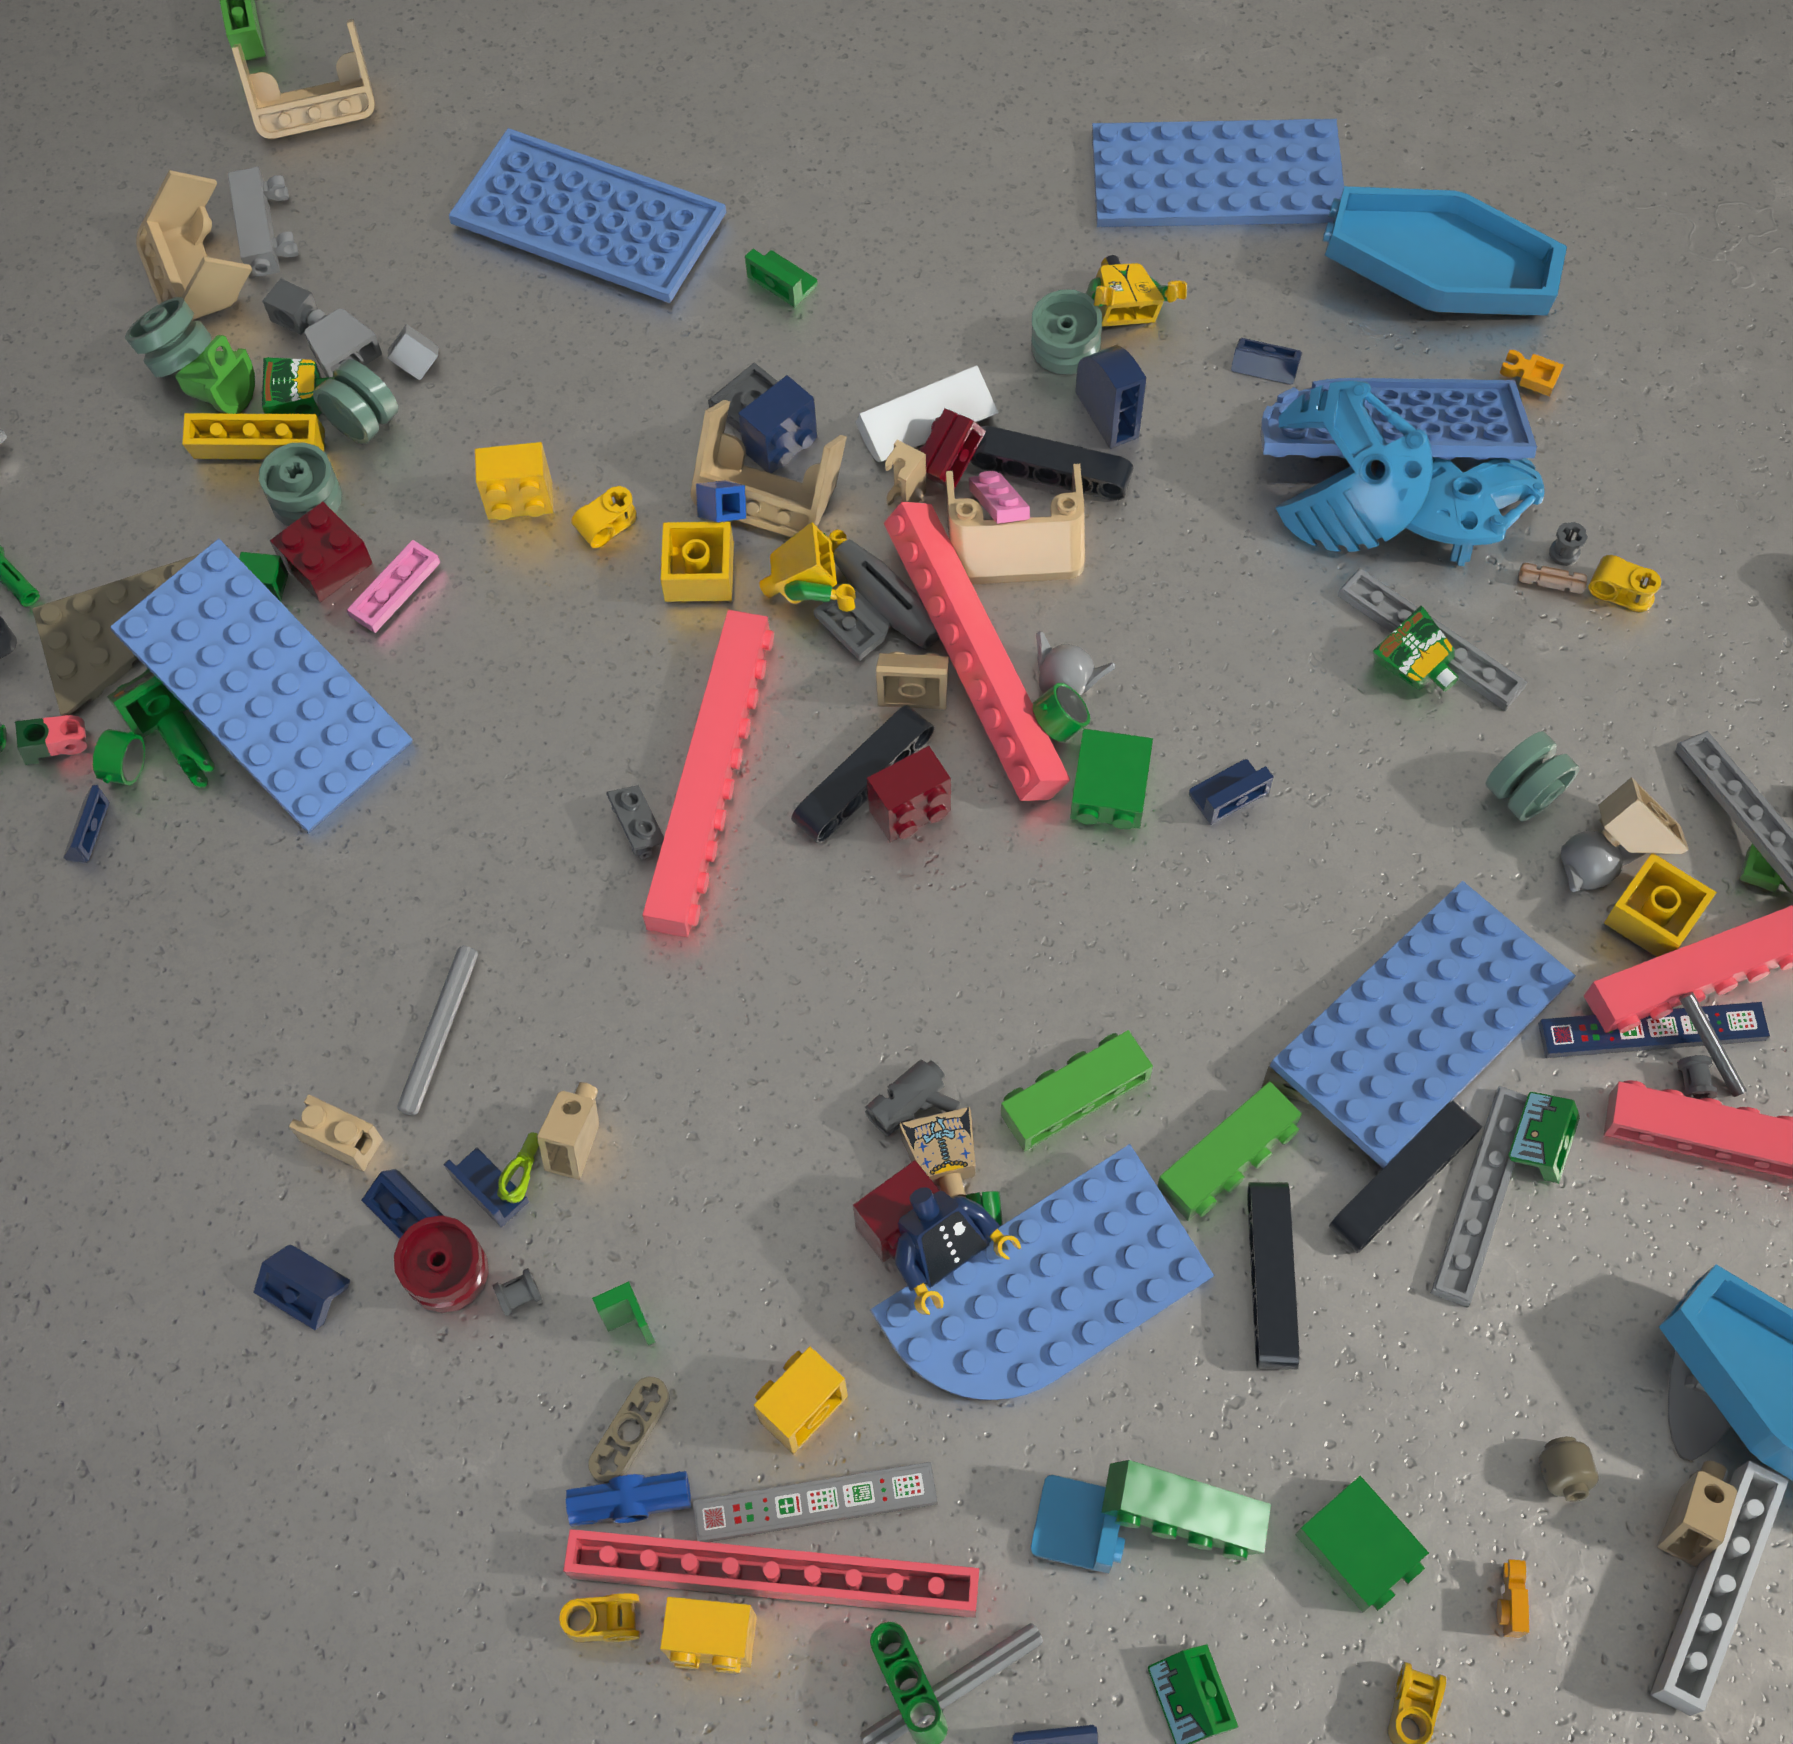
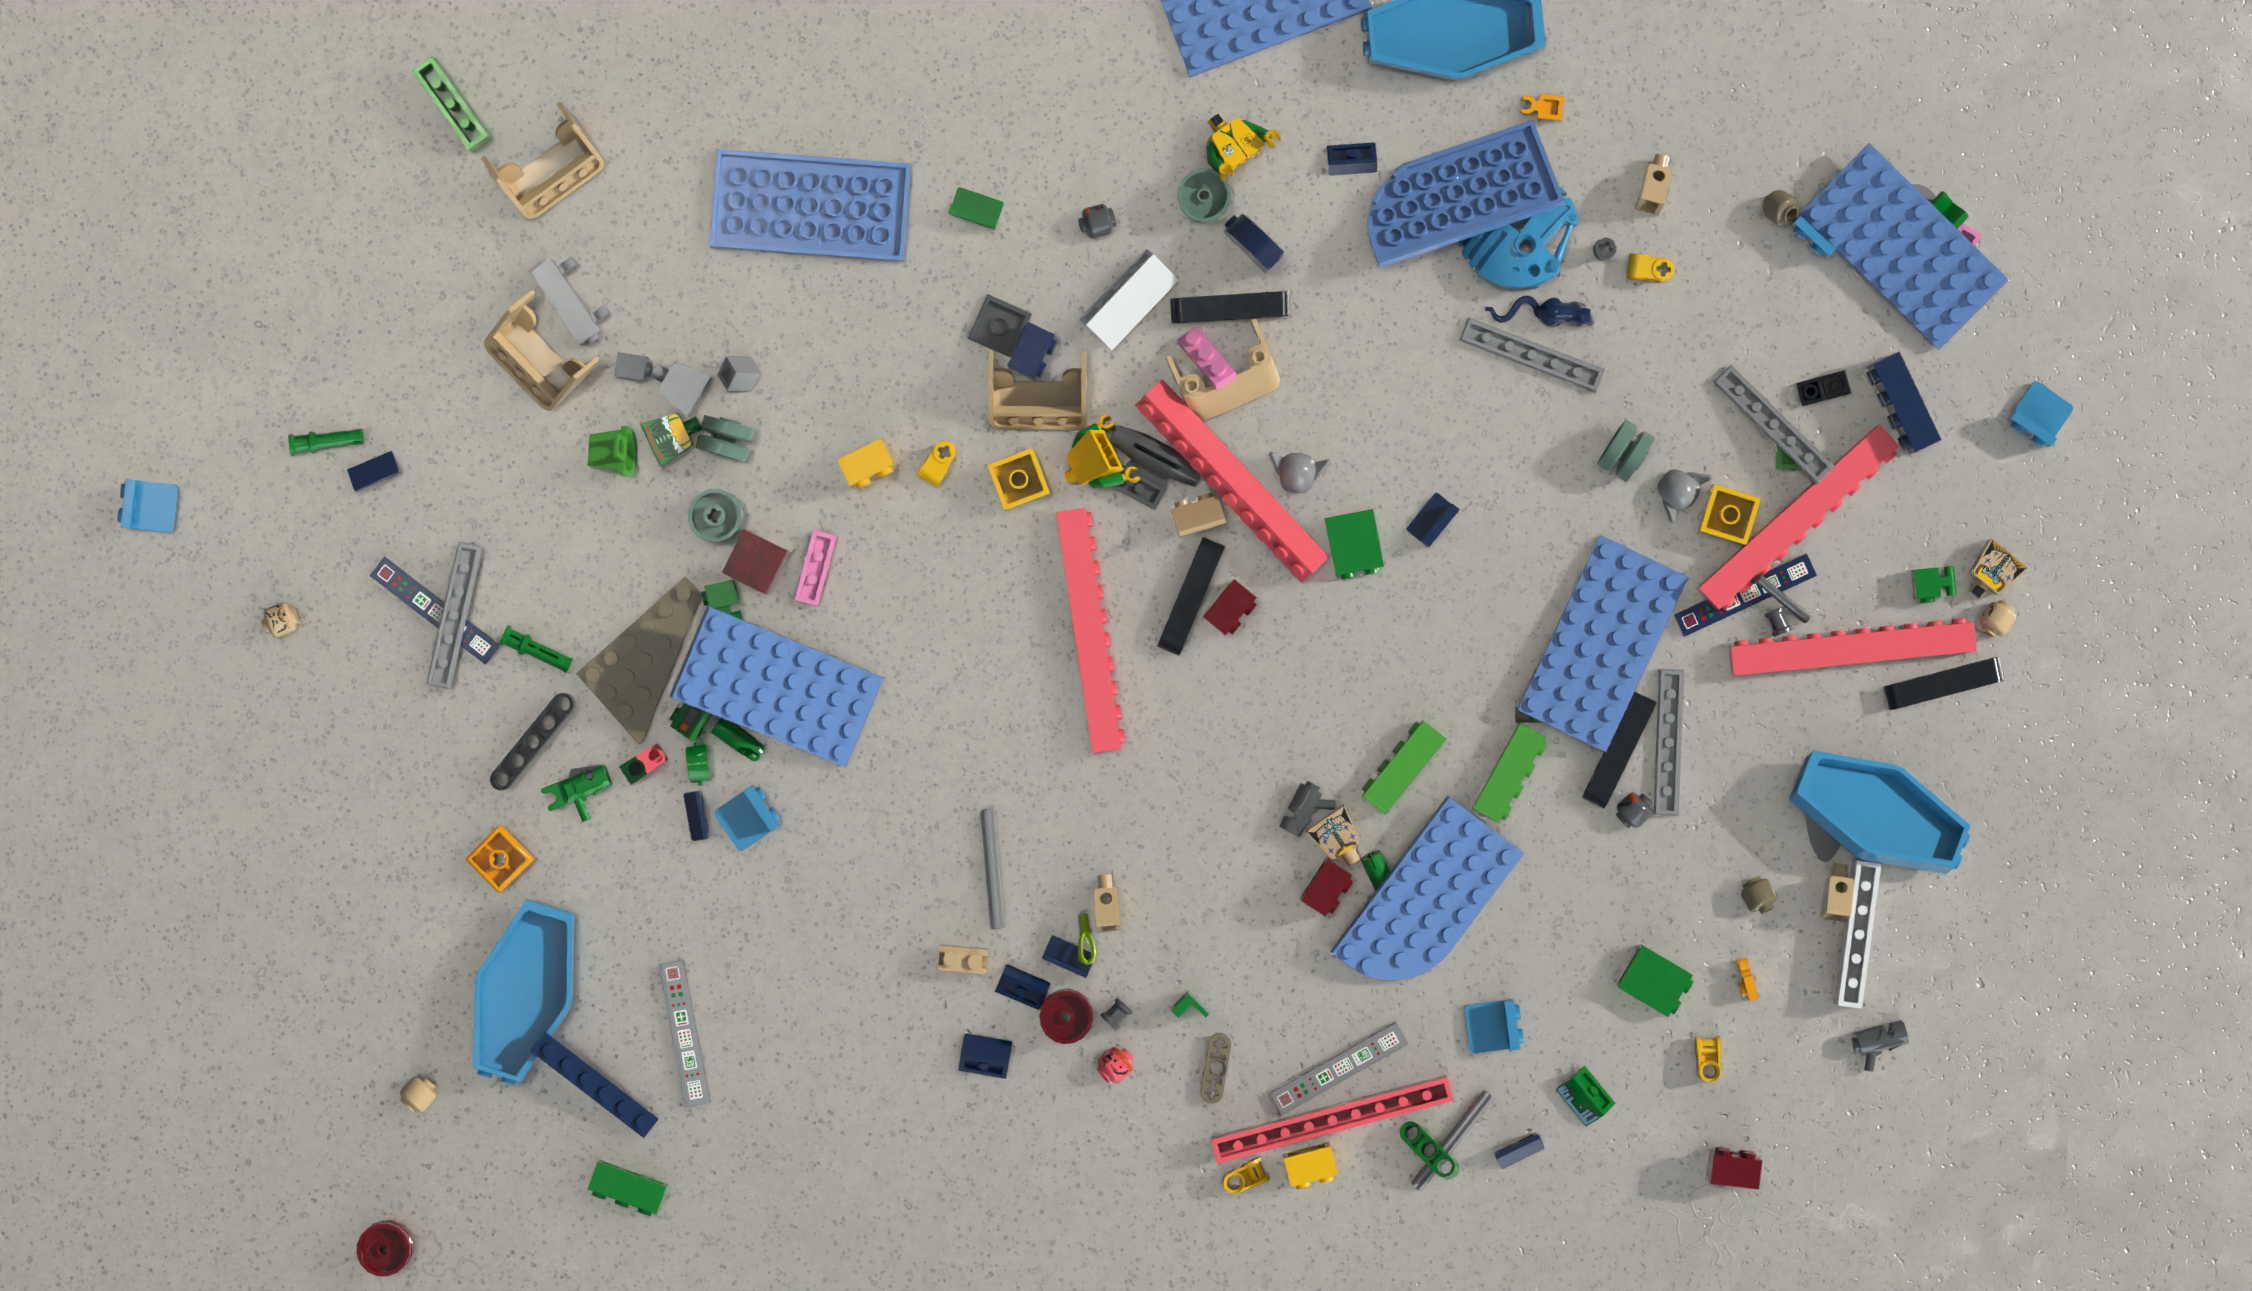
camera: 25 degrees left, 25 degrees up
sand green wheel [125,297,212,377] -> none
yellow brick [182,413,325,459] -> none
blue piece [566,1471,691,1527] -> none
dark grey hinge [606,785,664,859] -> none
blue brick [696,480,746,522] -> none
yellow brick [754,1346,848,1455] -> none
tan hinge [885,439,926,505] -> none
torso [895,1187,1021,1315] -> none
dark red brick [918,408,986,490] -> none
green piece [1032,683,1090,742] -> none
brick [1101,1460,1271,1561] -> none
black beam [1247,1182,1299,1370] -> none
dark azure piece [1275,380,1433,552] -> none
torso [1373,606,1459,692] -> none
green panel [1509,1092,1580,1184] -> none
medium nougat axle [1518,563,1587,594] -> none
tan slope [1598,777,1689,854] -> none
none -> dark azure bracket [715,785,781,850]
none -> dark grey head [1078,204,1116,239]
none -> coral head [1097,1047,1133,1083]
none -> dark blue animal [1485,295,1595,327]
none -> dark grey head [1616,792,1653,828]
none -> tan torso [1635,154,1673,215]

